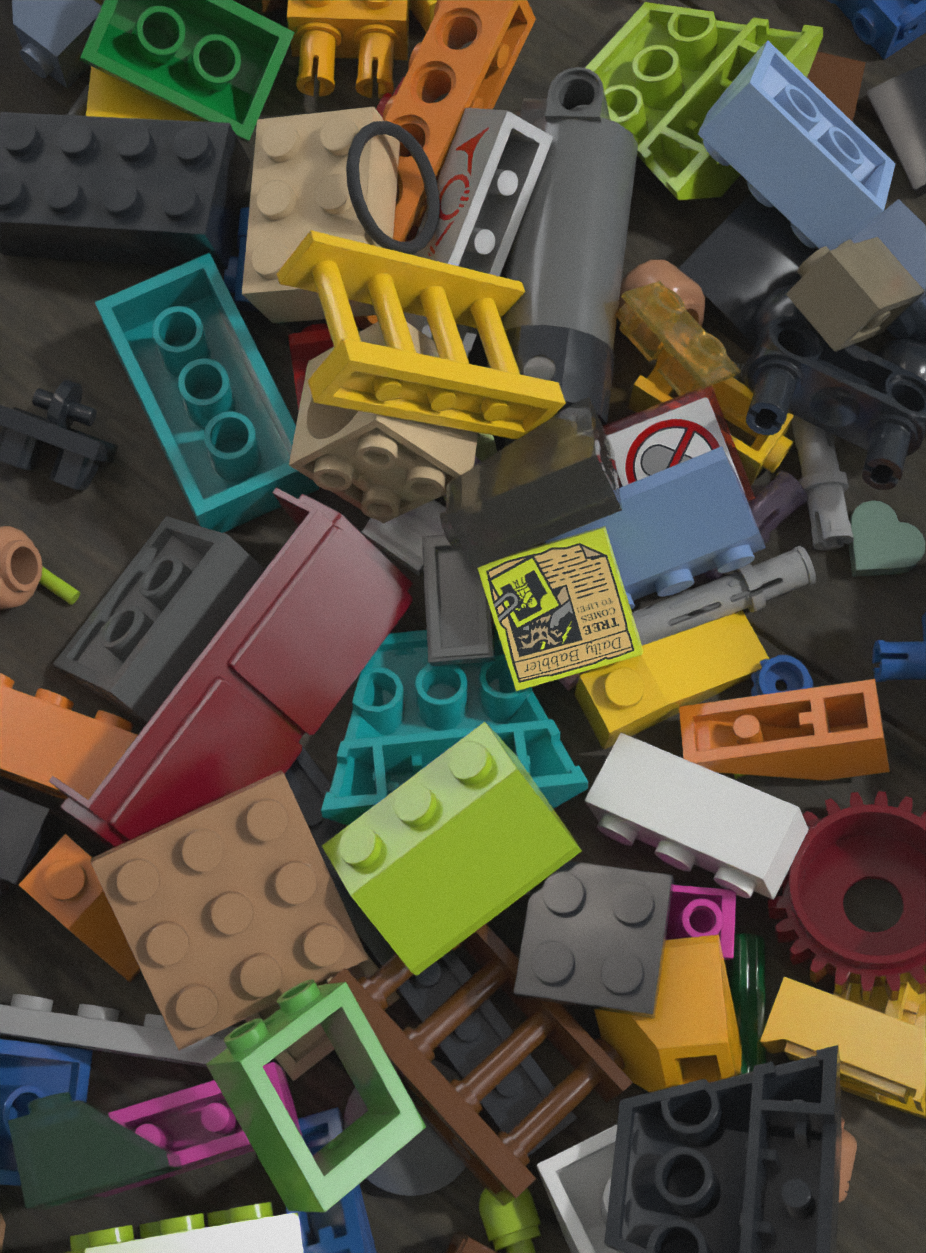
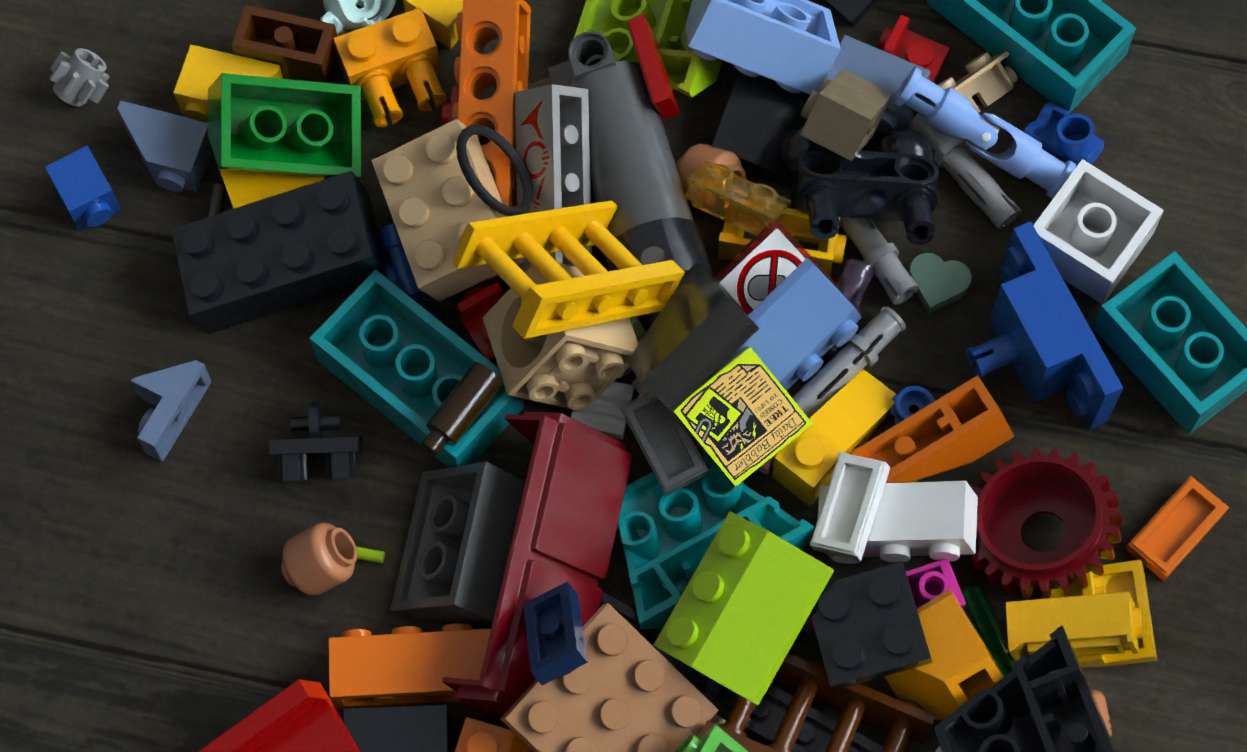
camera: 20 degrees left, 5 degrees down
none -> dark brown cylinder [421,362,503,456]
none -> dark blue plate [523,581,588,685]
none -> red tile [627,14,680,120]
none -> white tile [810,452,890,561]

